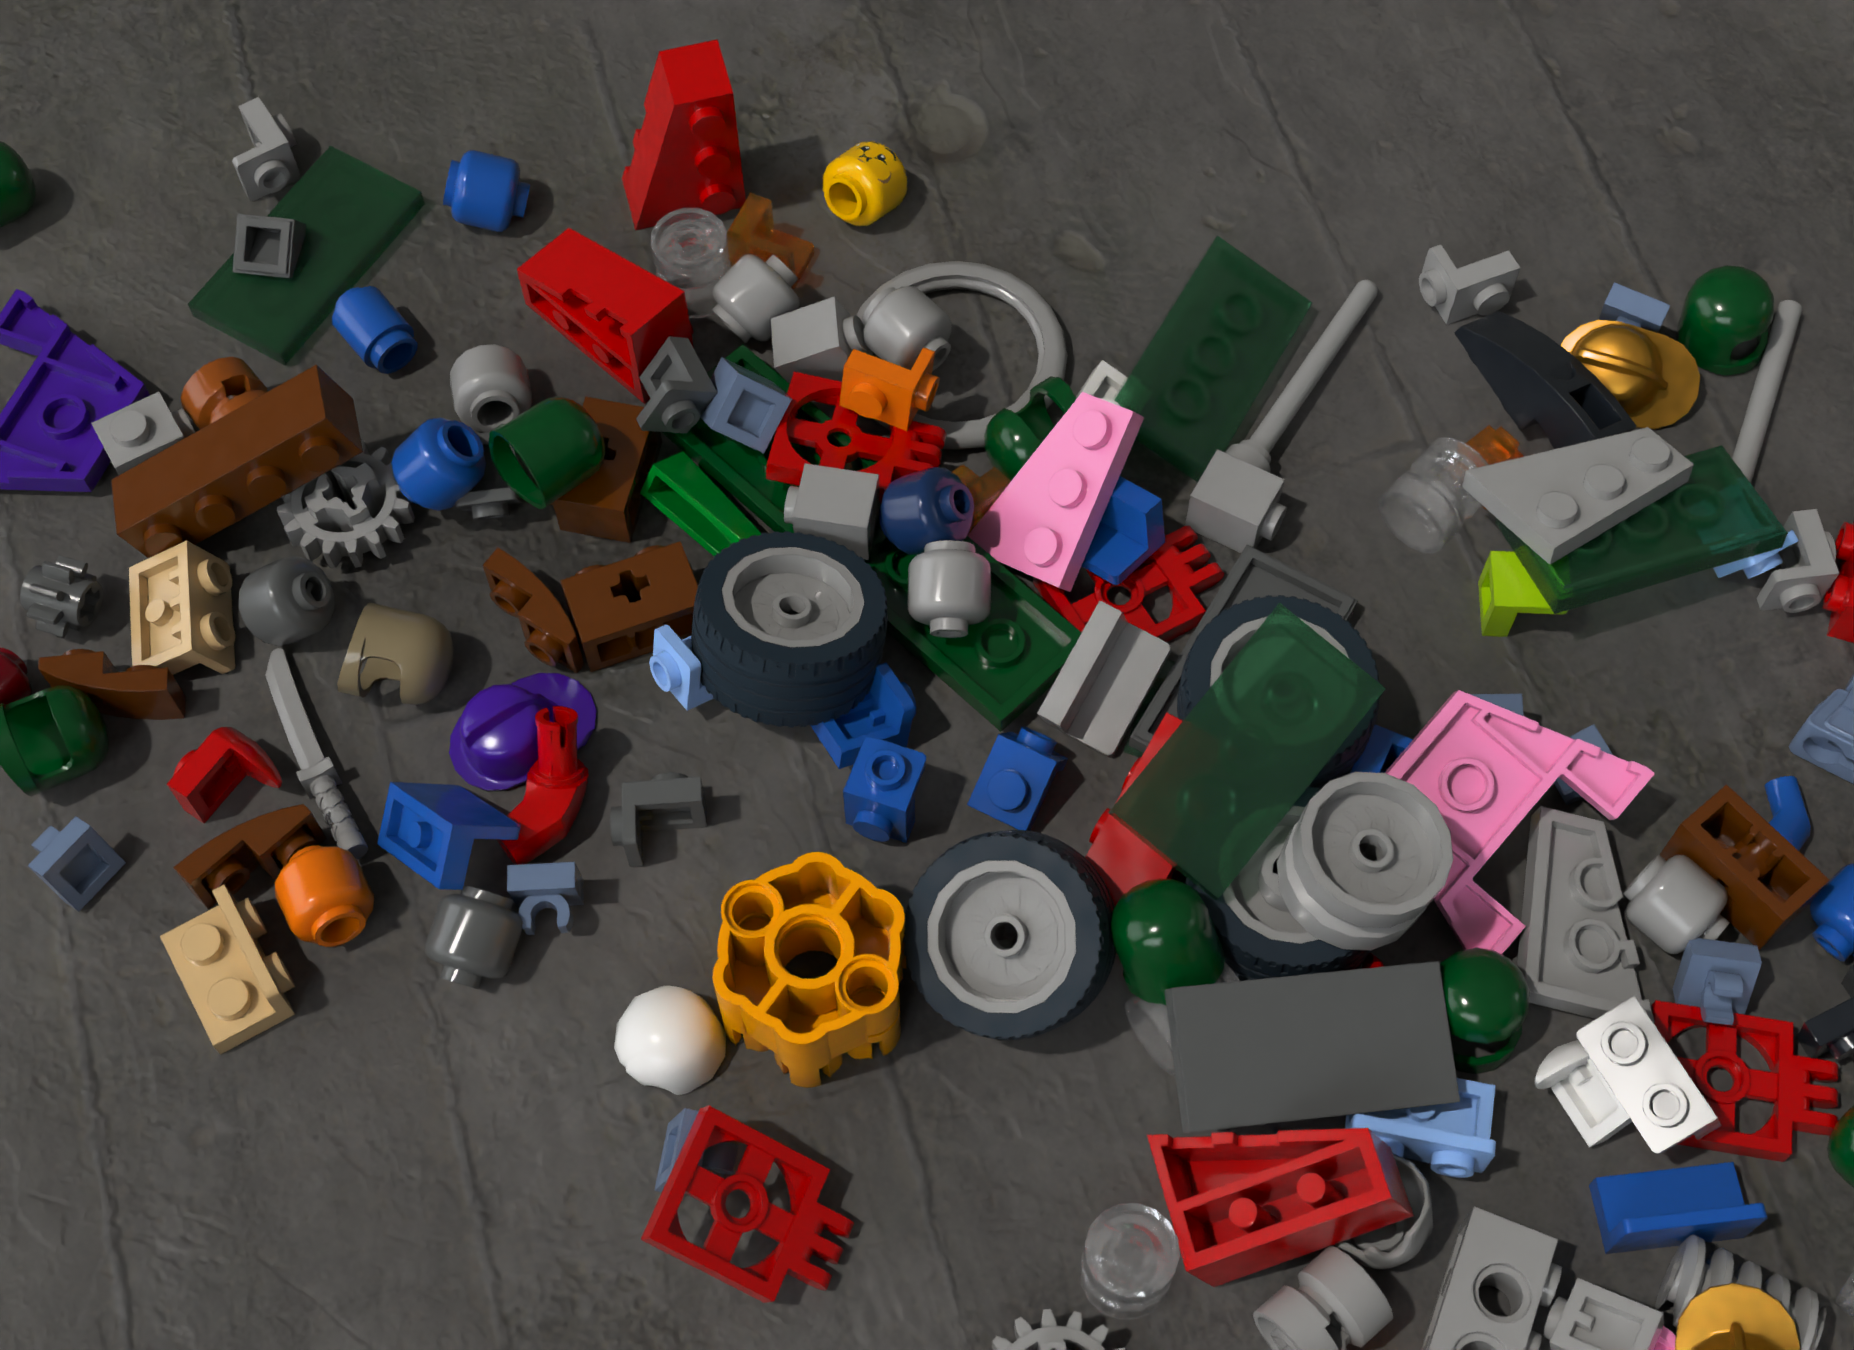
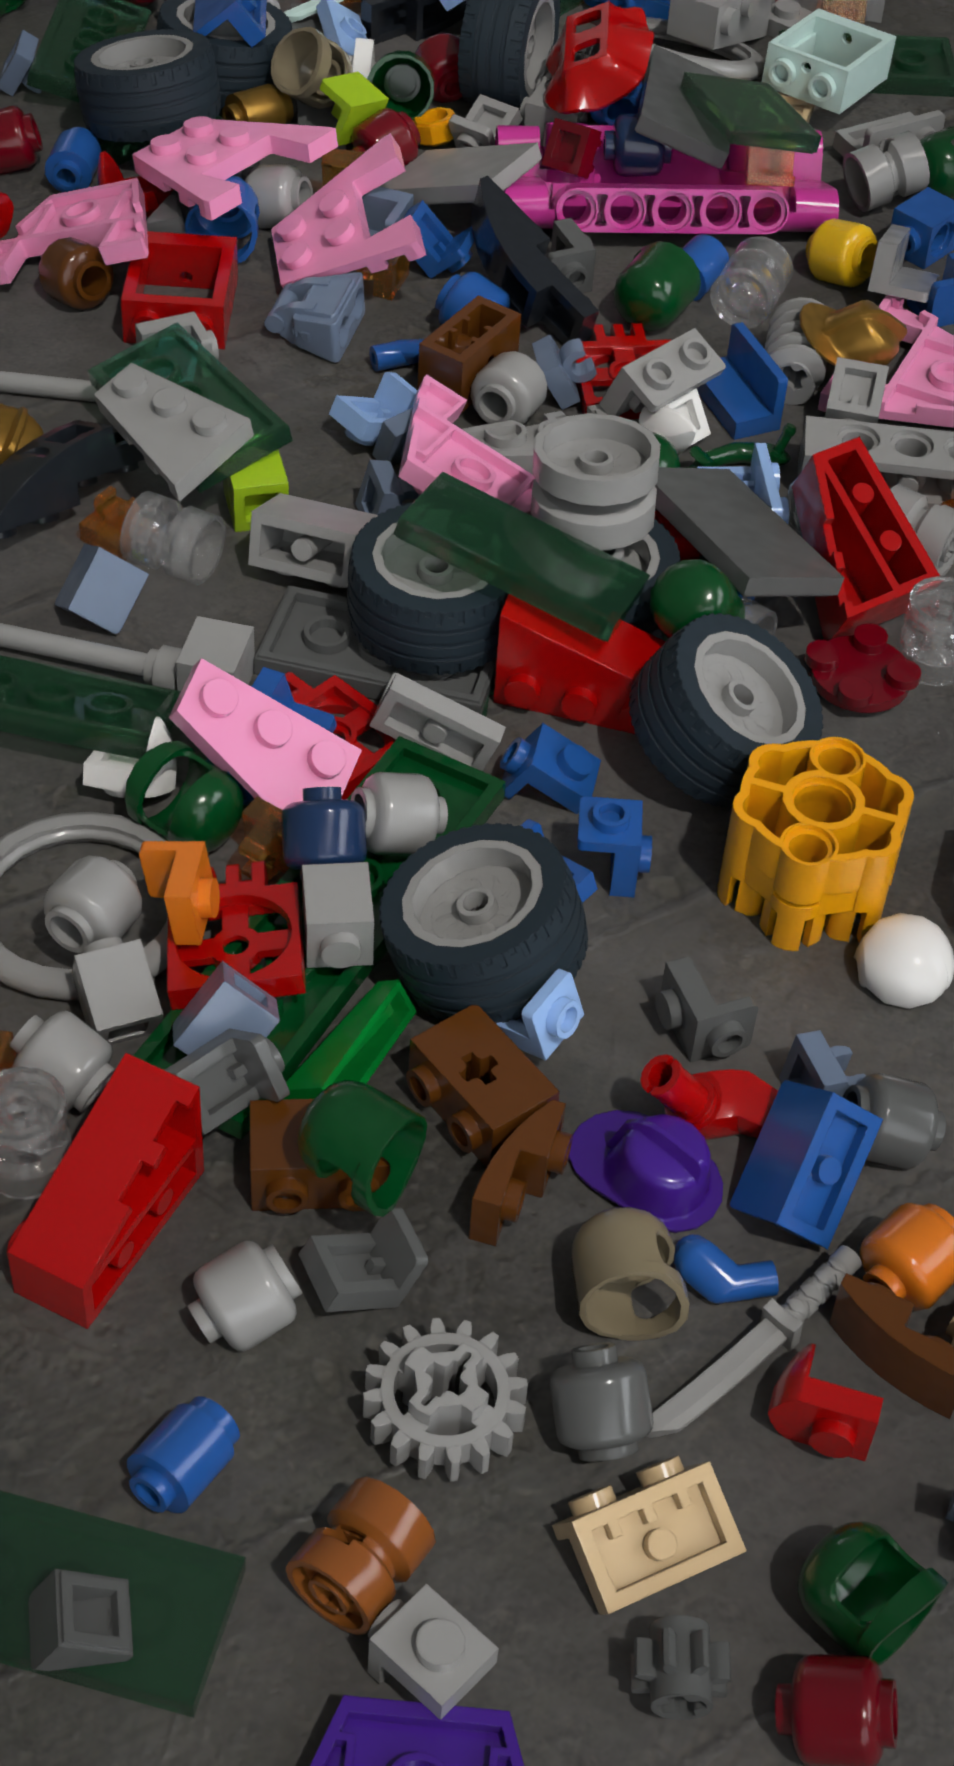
camera: 110 degrees left, 15 degrees down
reddish brown slope [38,649,186,720] -> none
reddish brown brick [111,364,363,558] -> none
blue head [391,418,486,511] -> none
none -> sand blue panel [55,543,149,634]
none -> light grey brick [248,493,378,588]
none -> light blue bracket [329,372,417,446]
none -> blue arm [674,1234,779,1304]
none -> dark green piece [681,423,796,468]
none -> dark red piece [805,623,922,713]

